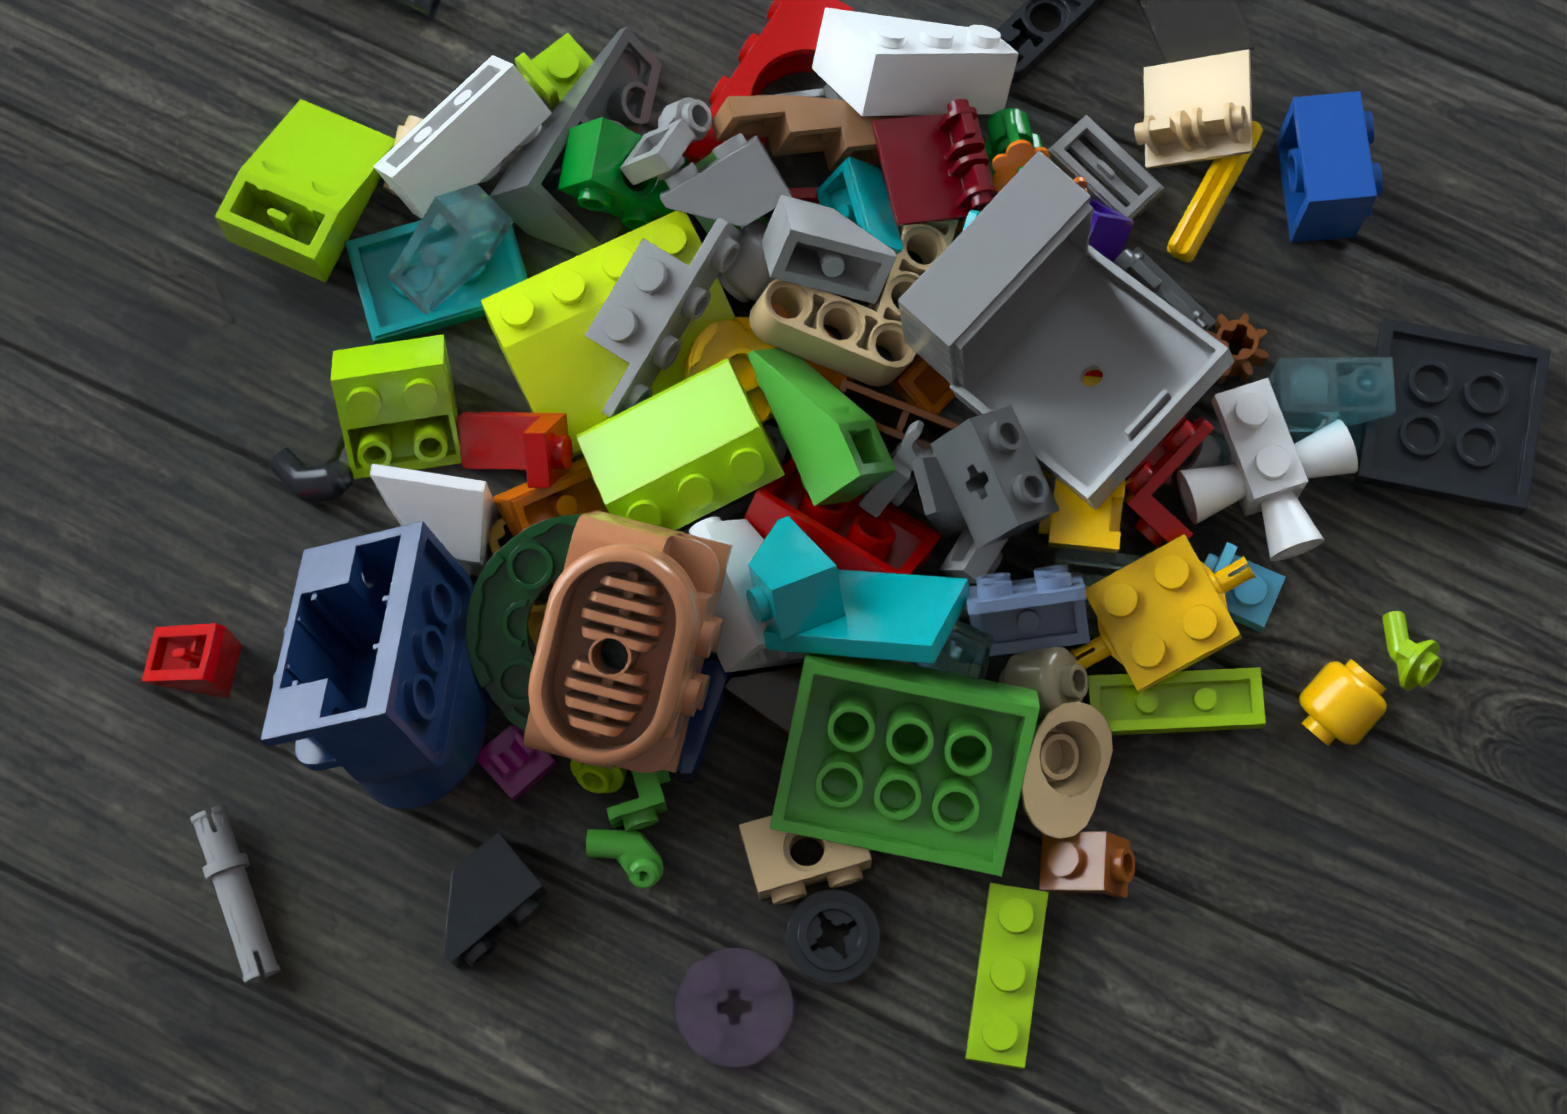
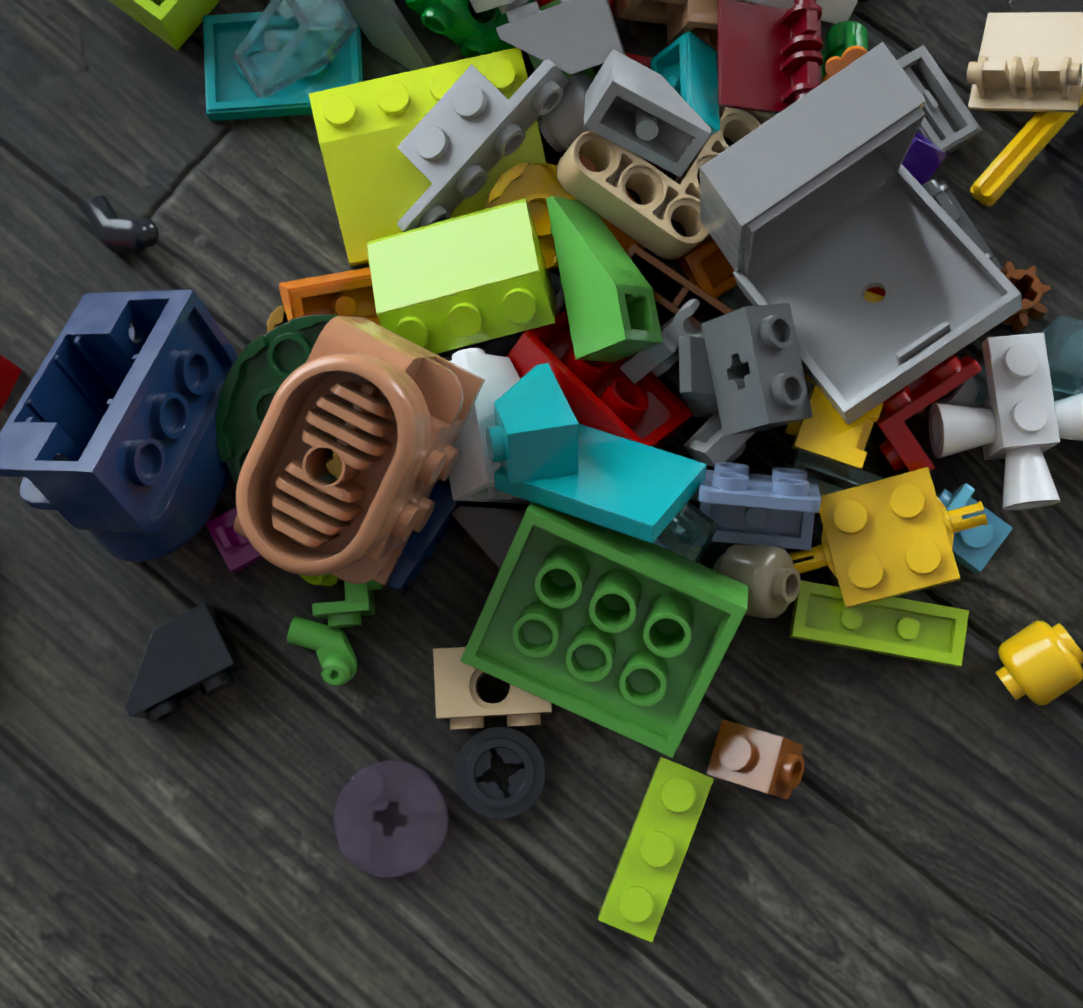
camera: 15 degrees right, 5 degrees up
lime slope [330,334,461,479] -> none
white slope [370,464,499,577] -> none
red bracket [457,412,573,488] -> none
tan piece [1021,701,1113,839] -> none

